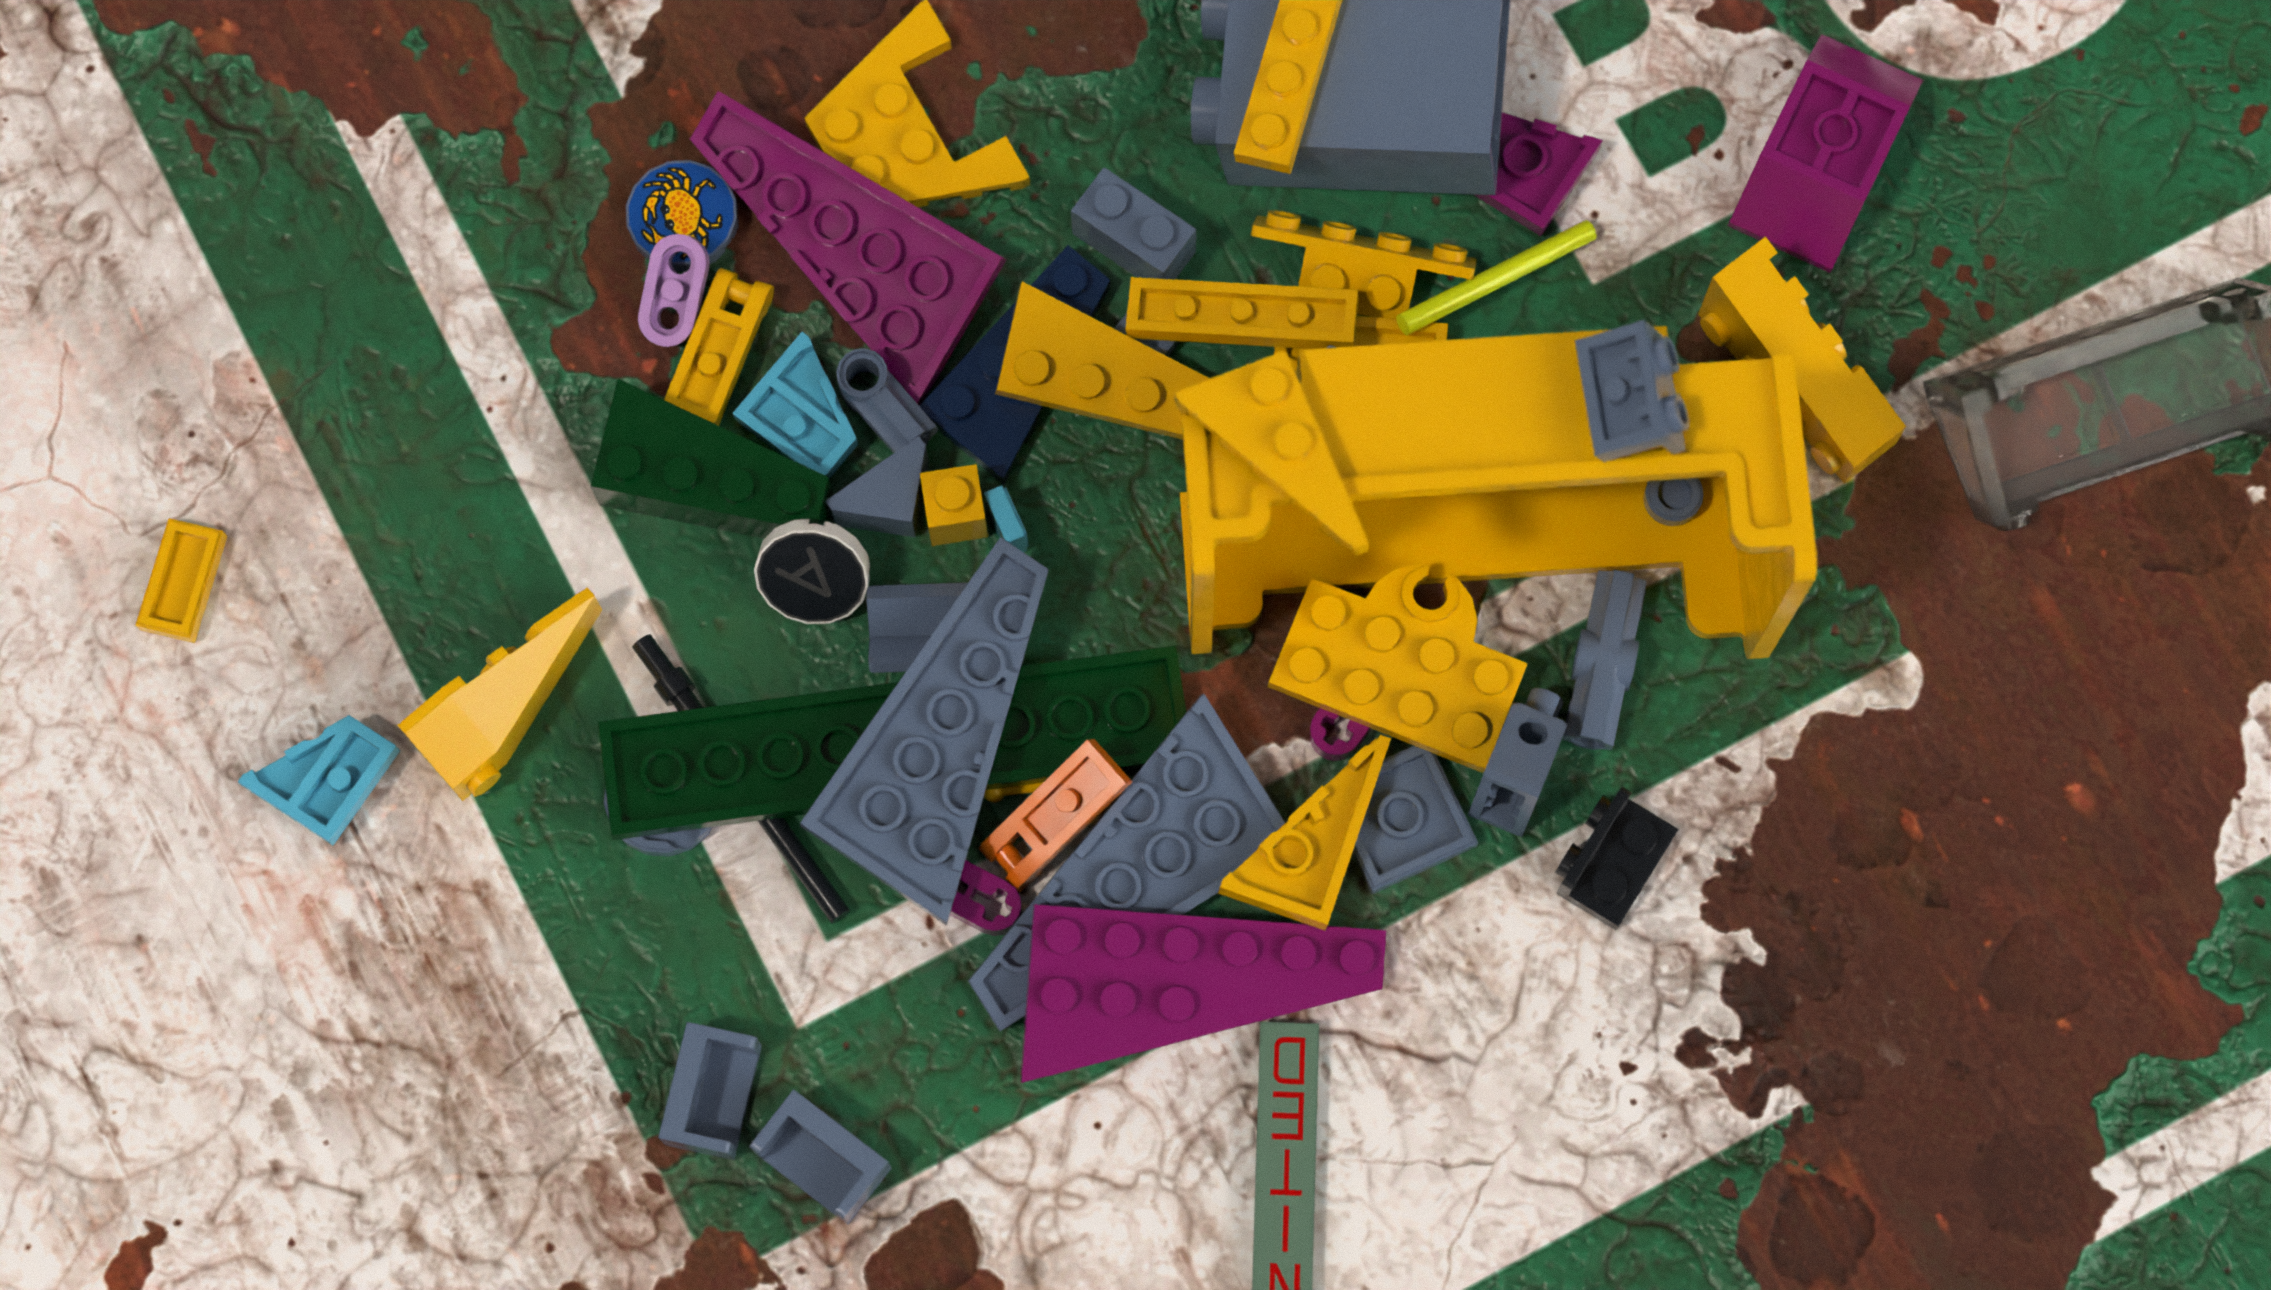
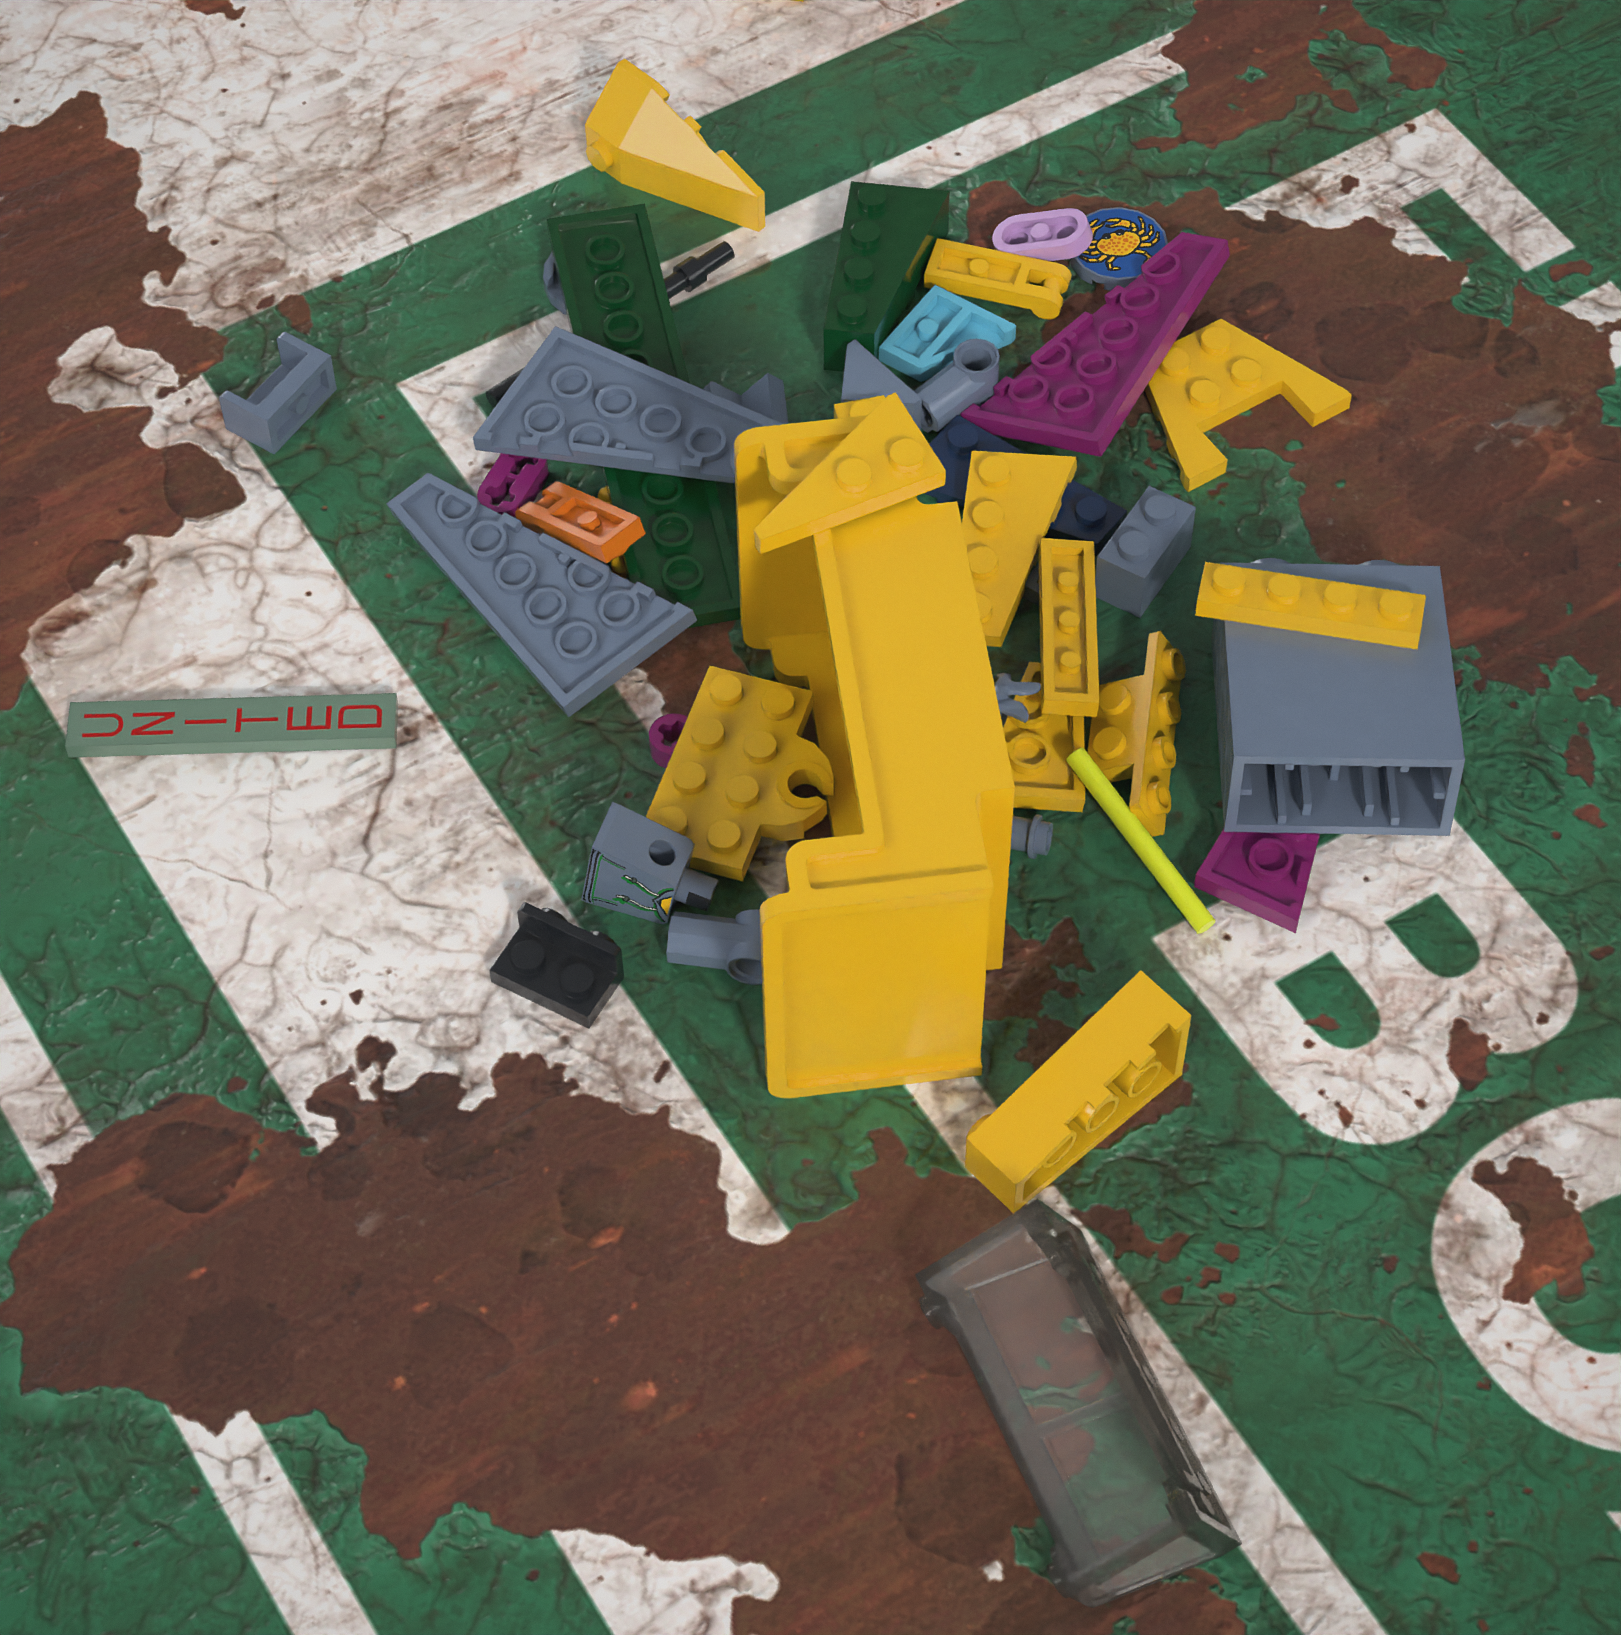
camera: 85 degrees right, 20 degrees down
medium azure wing [238,715,400,846] -> none
sand blue panel [658,1022,762,1160] -> none
black tile [754,519,870,624] -> none
magenta wing [1020,904,1387,1083] -> none
yellow wing [1218,735,1391,931] -> none
sand blue tile [1352,746,1478,894] -> none
sand blue bracket [1575,320,1689,462] -> none
magenta slope [1728,34,1923,273] -> none

